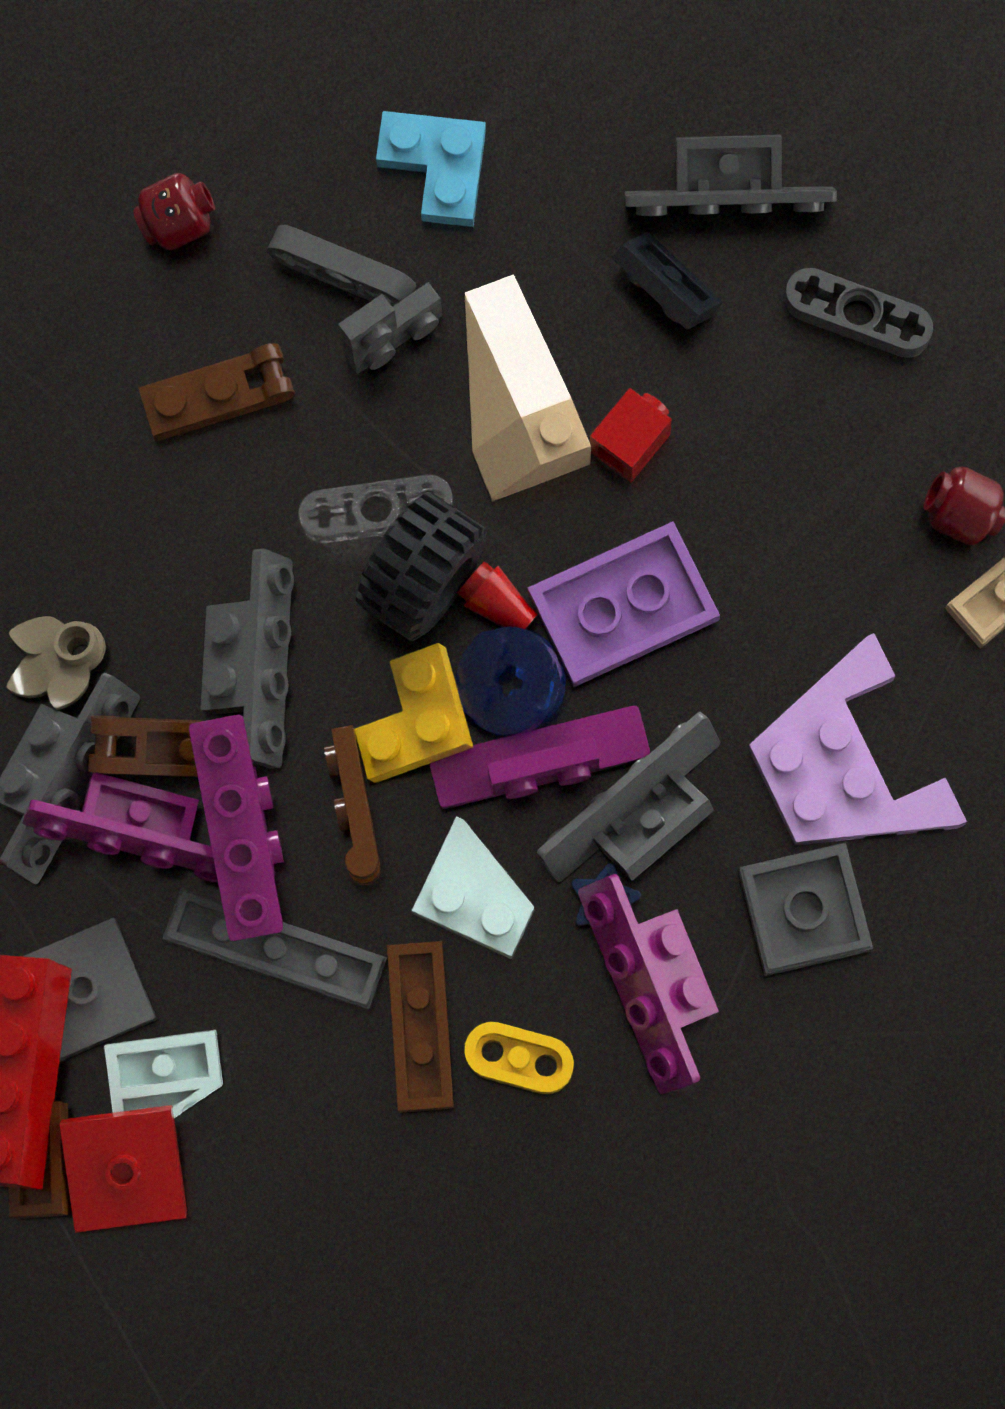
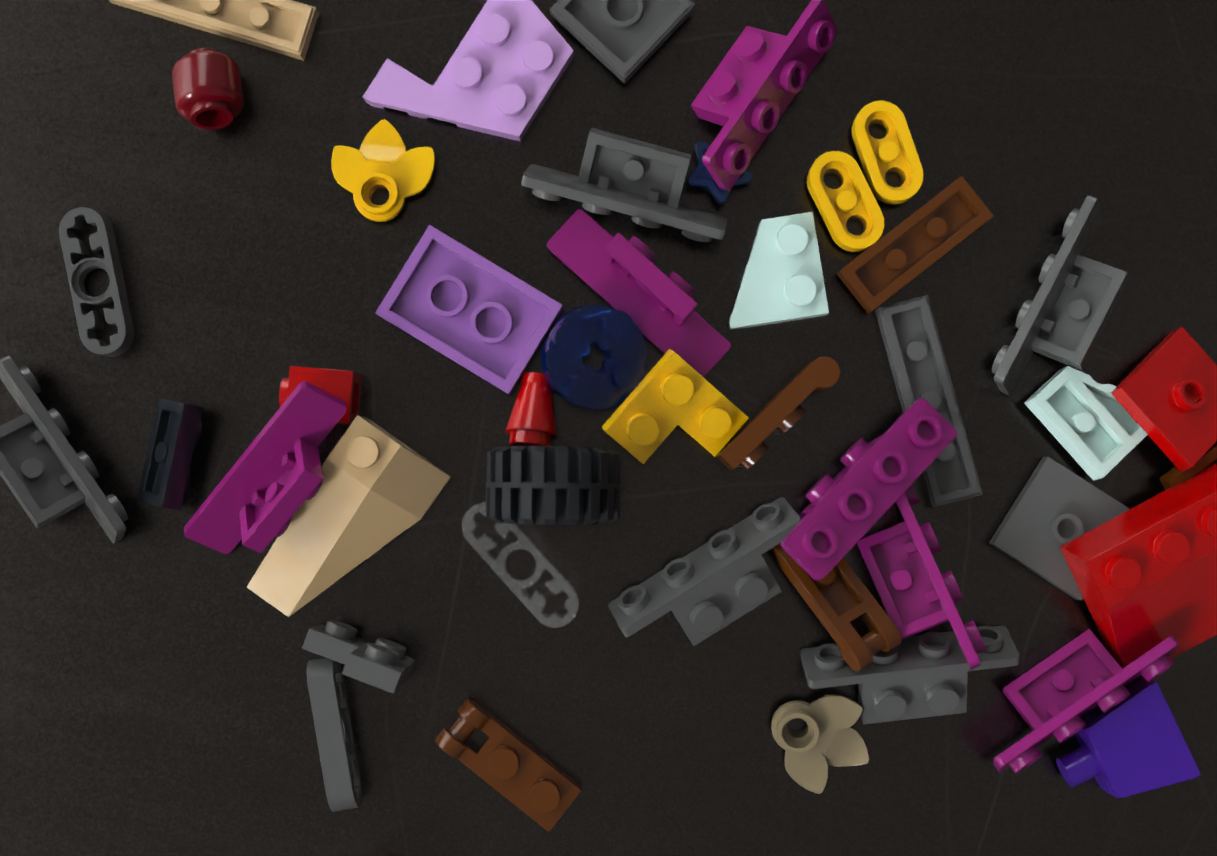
camera: 130 degrees left, 10 degrees up
medium azure plate [376,111,486,227] -> none
none -> magenta bracket [184,381,347,554]
none -> yellow plate [331,119,435,222]
none -> yellow plate [807,151,884,252]
none -> dark grey bracket [992,195,1129,396]

